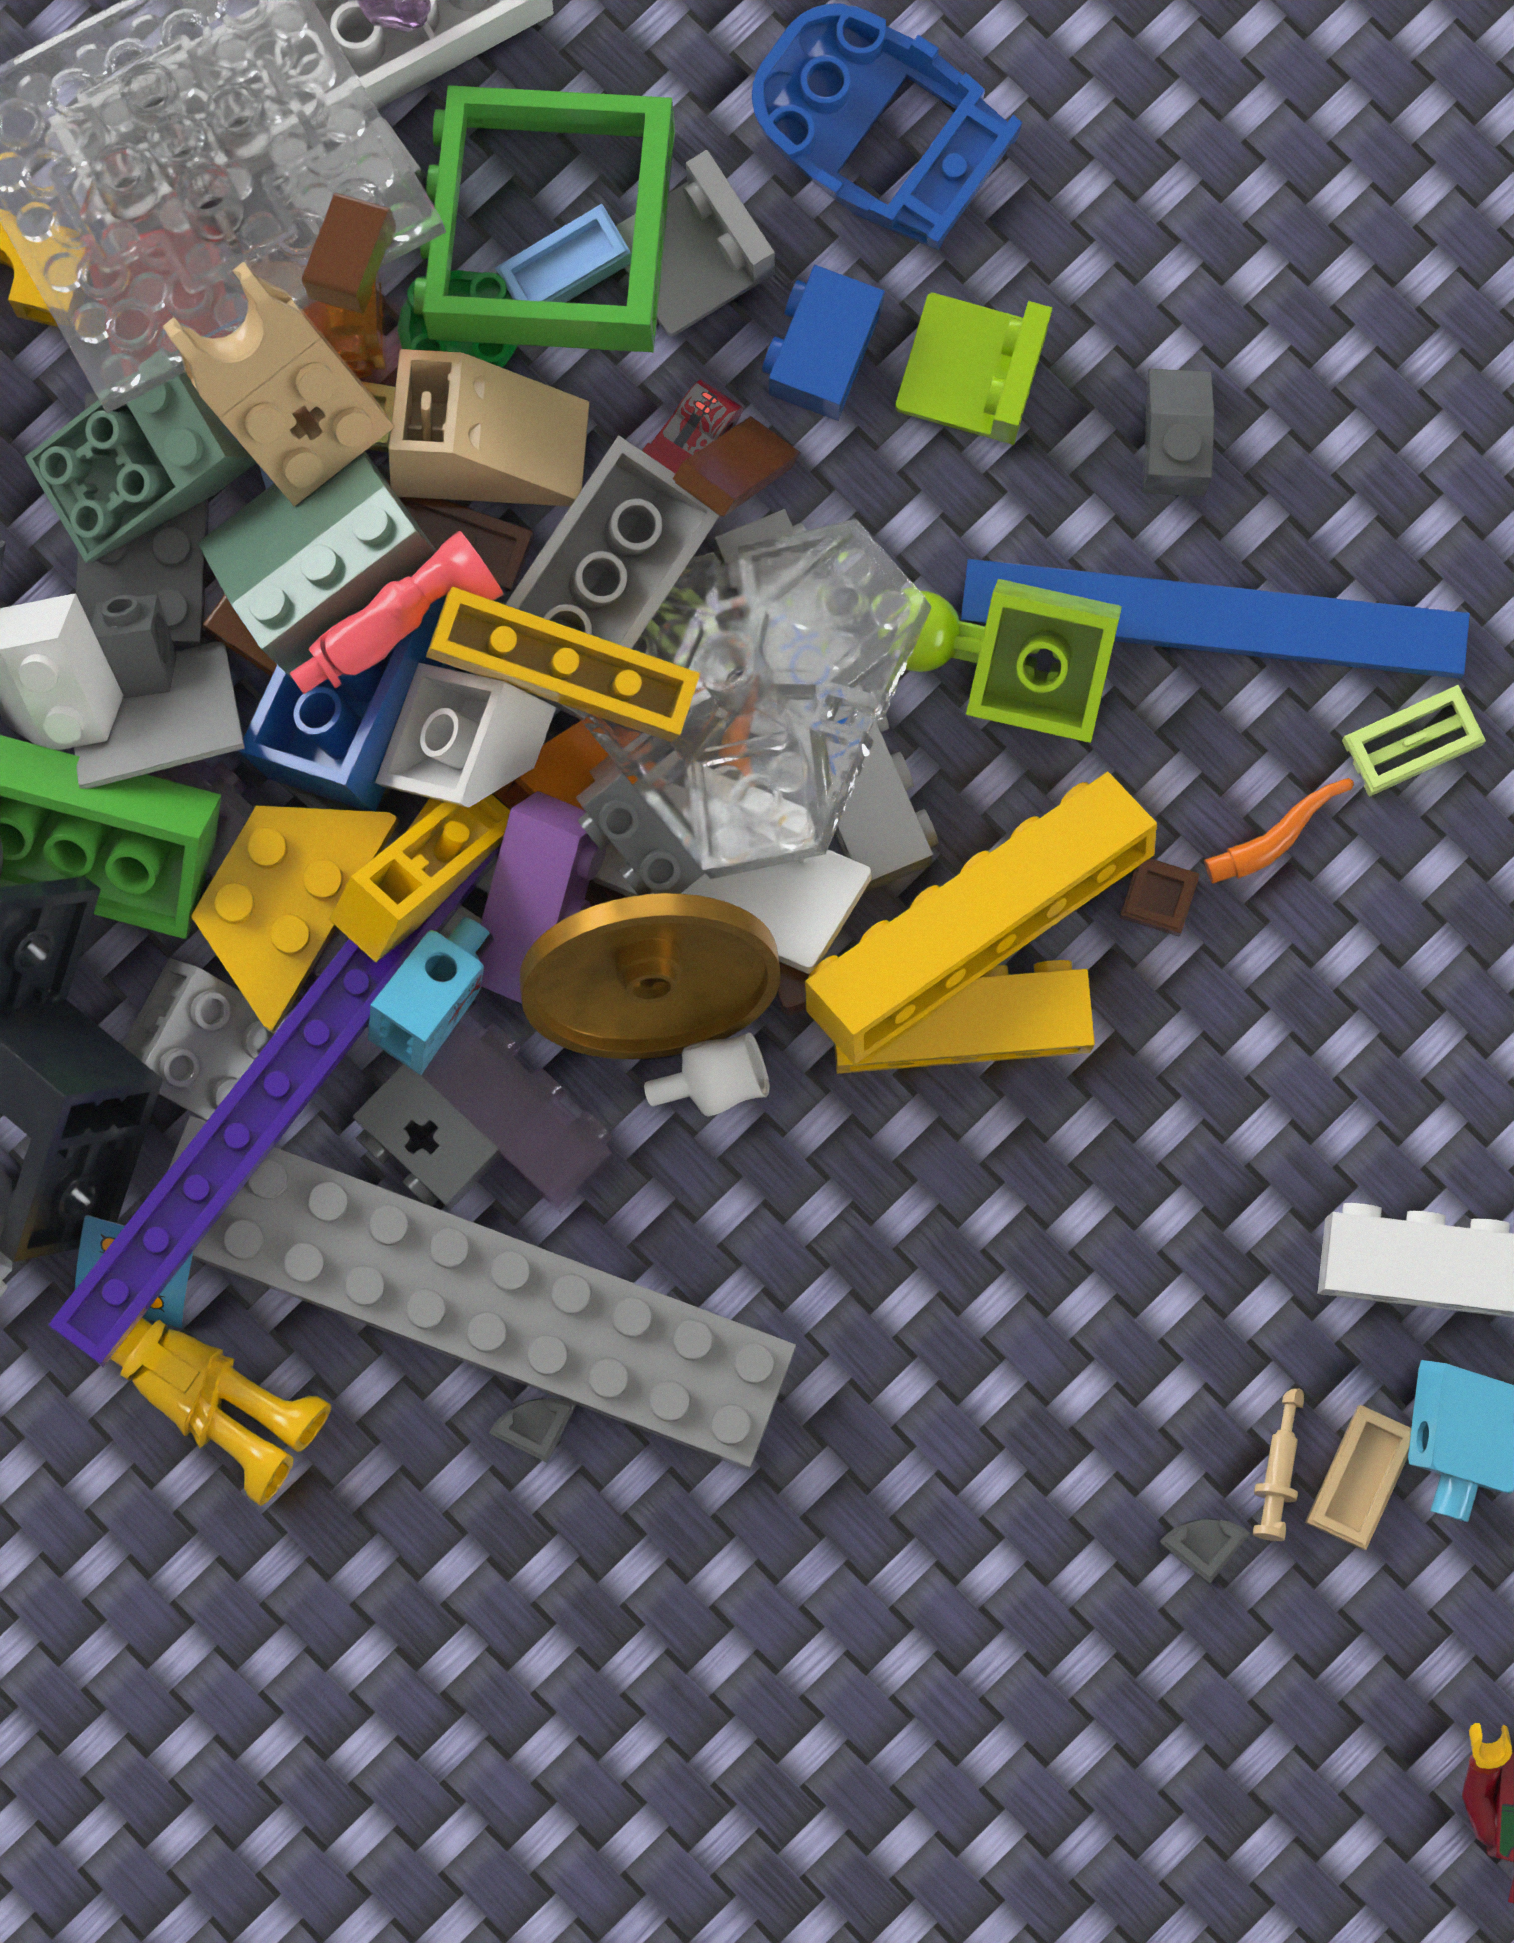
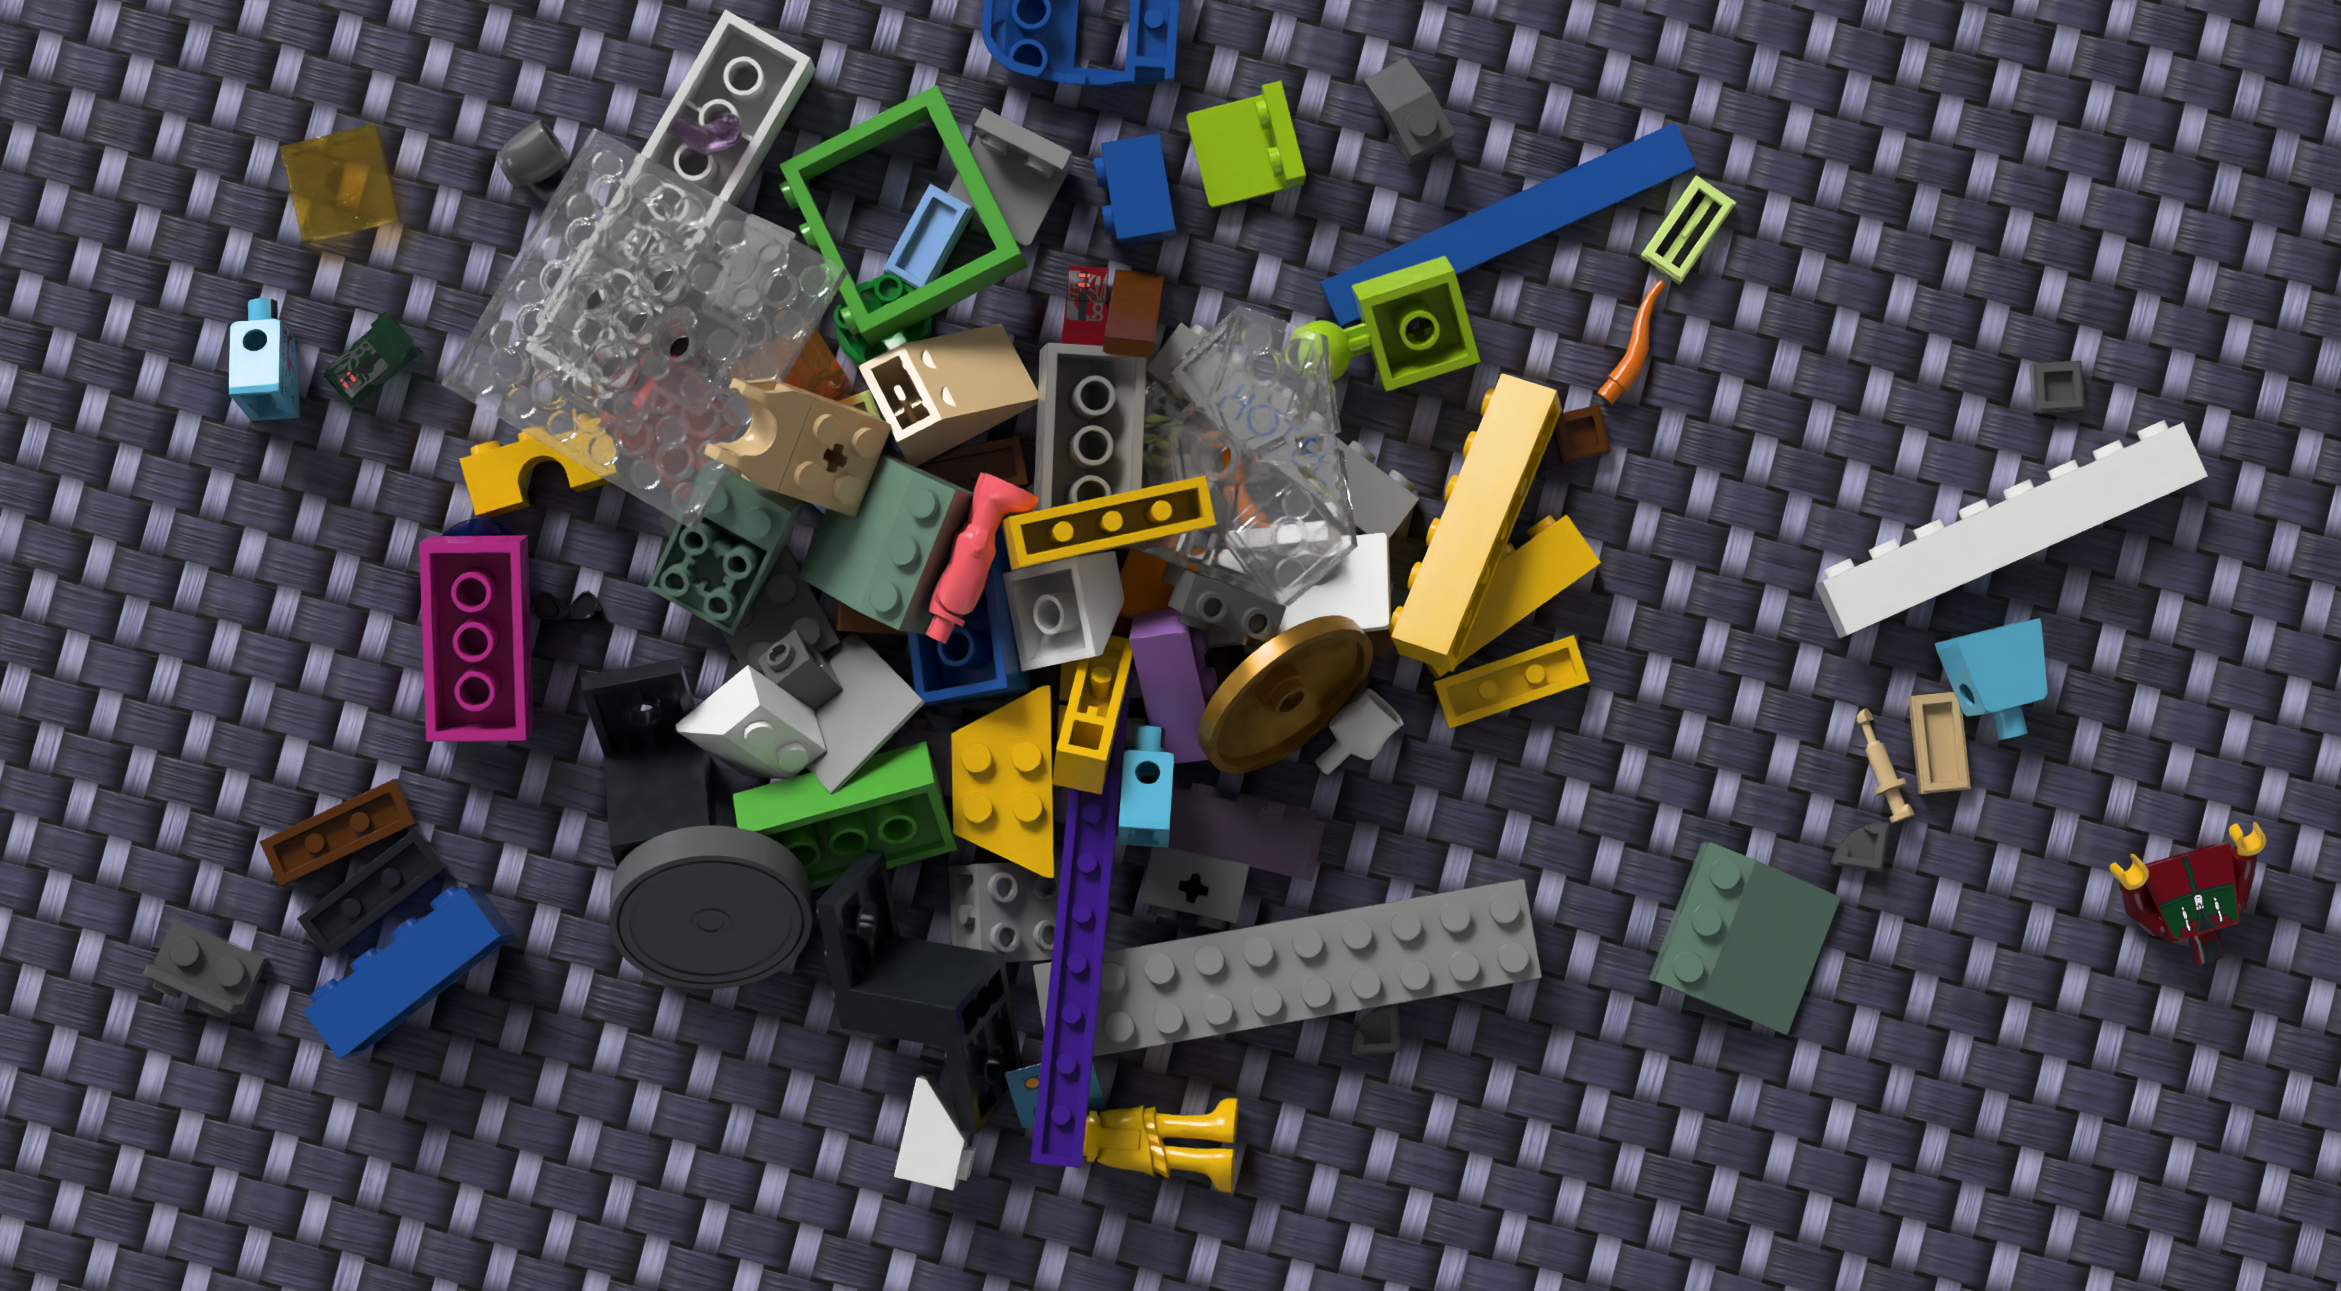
camera: 30 degrees left, 5 degrees up
reddish brown piece [302,192,396,314] -> none
none -> yellow plate [1433,635,1590,729]
none -> sand green slope [1648,842,1841,1035]

